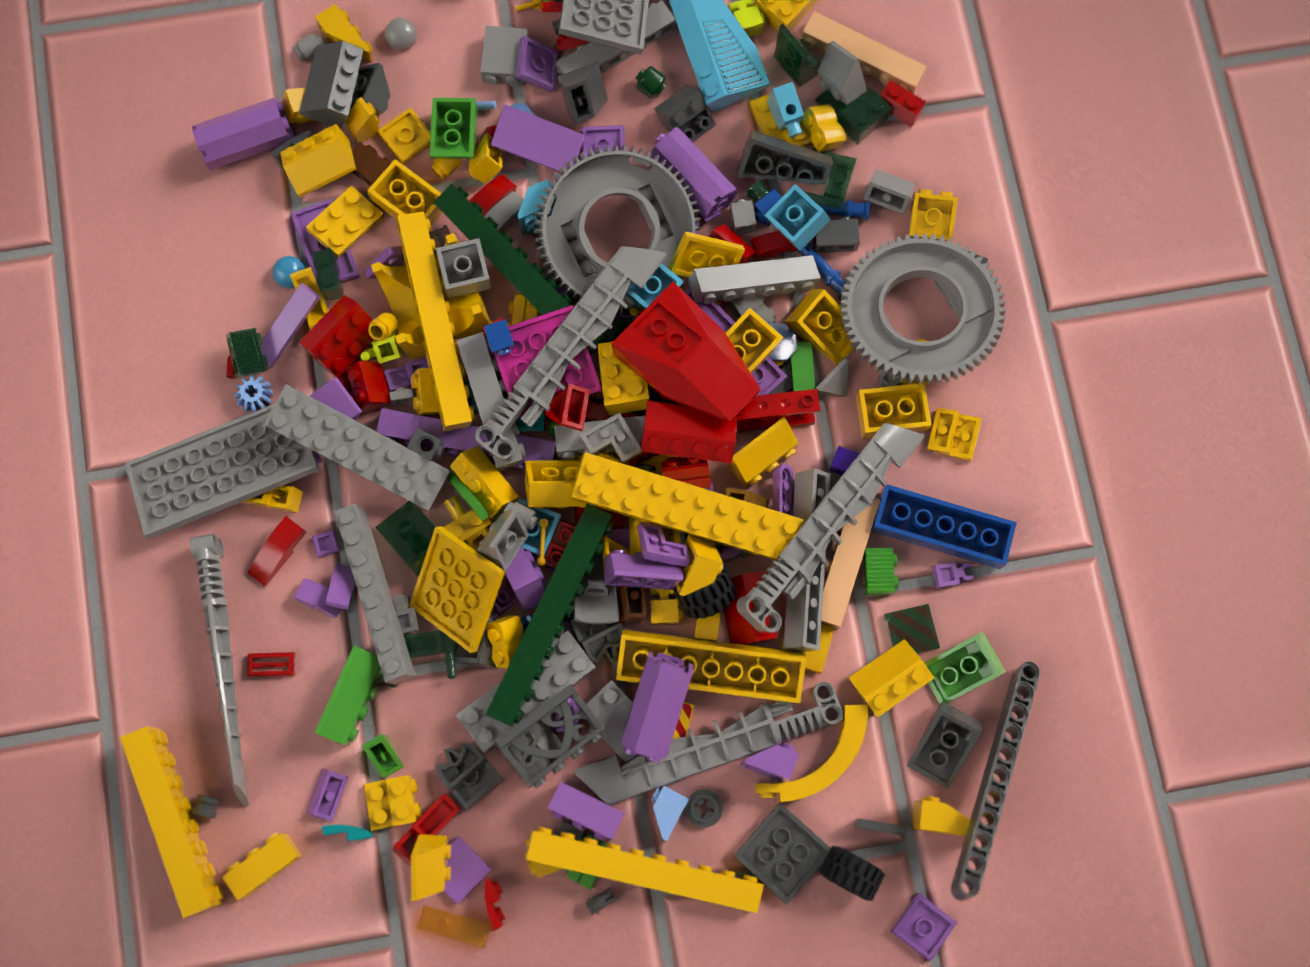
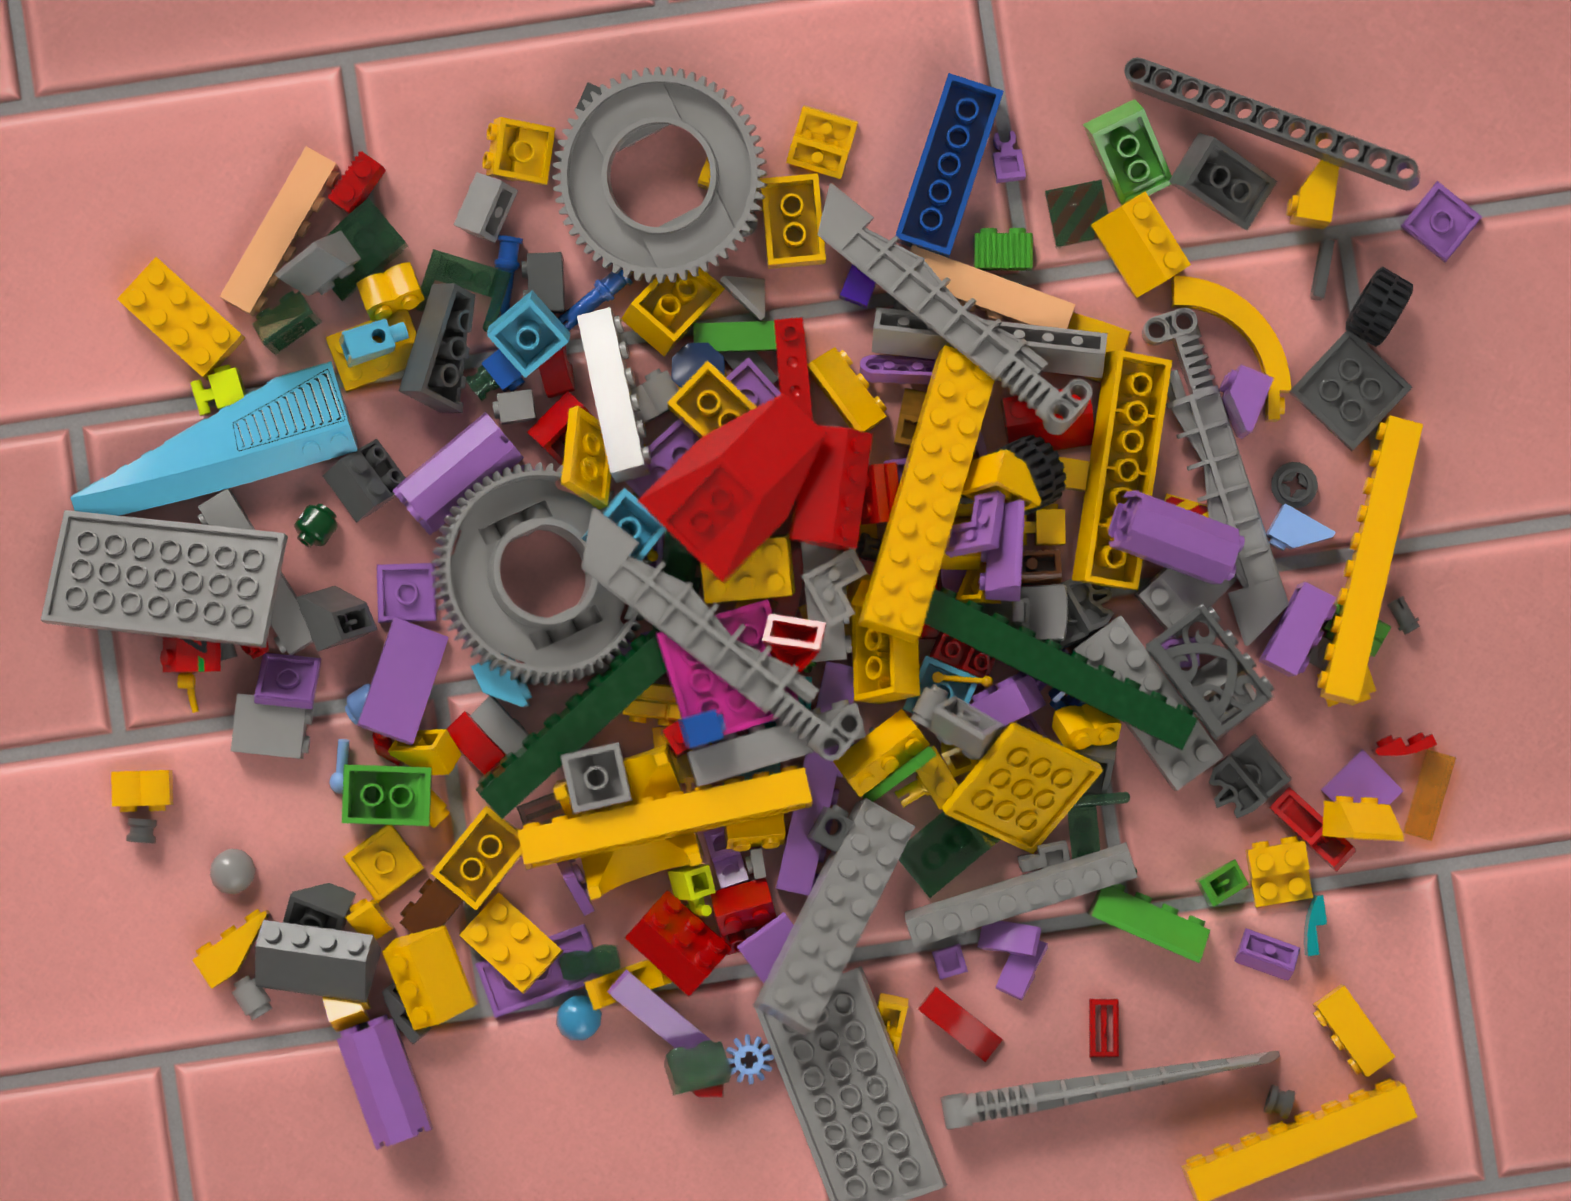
camera: 90 degrees left, 10 degrees up
yellow brick [368,312,398,341] -> none

